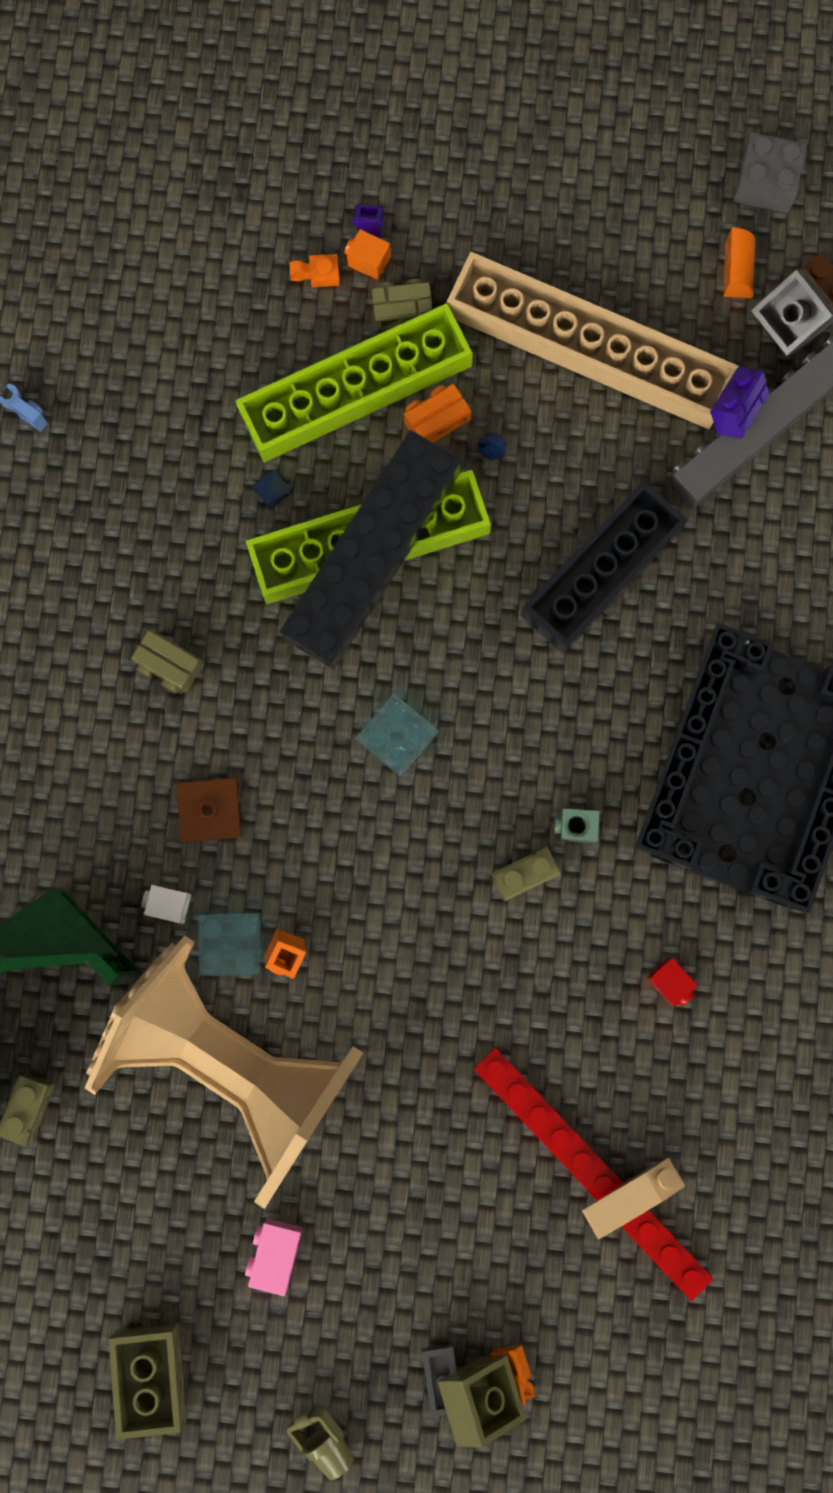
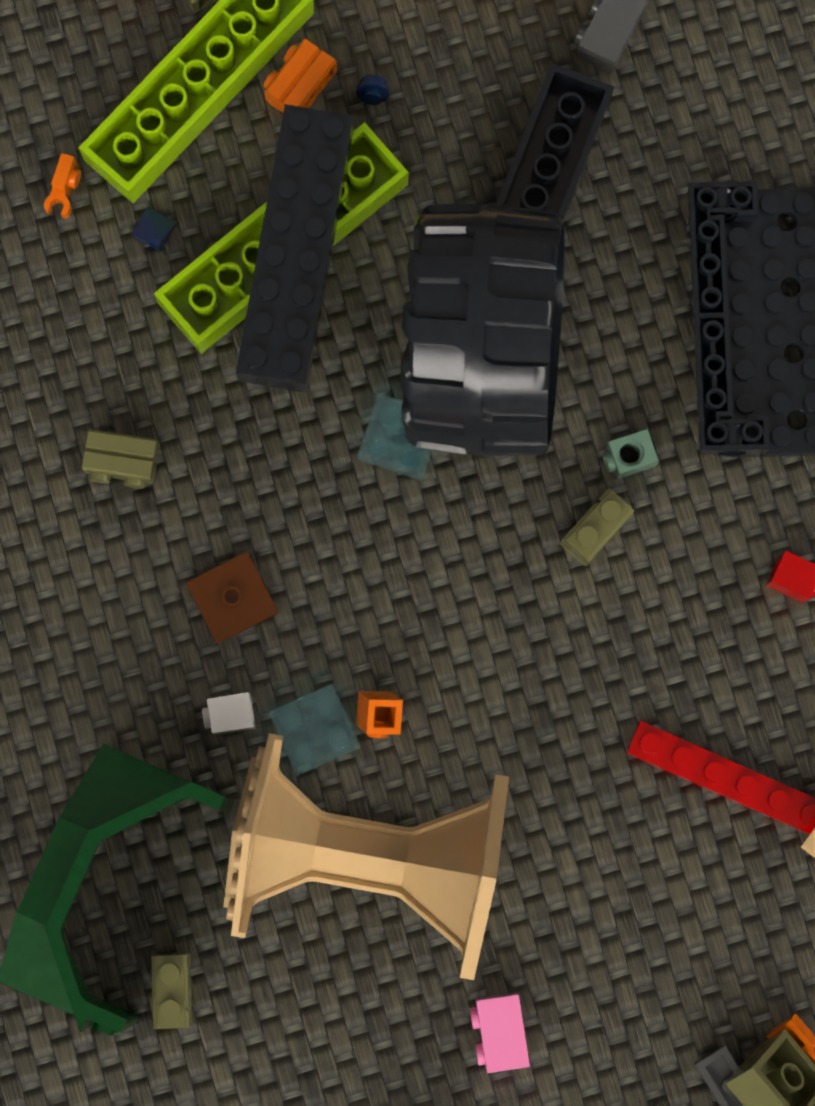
camera: 30 degrees left, 0 degrees up
none -> orange plate [44,153,81,219]
none -> black wheel [401,203,565,456]

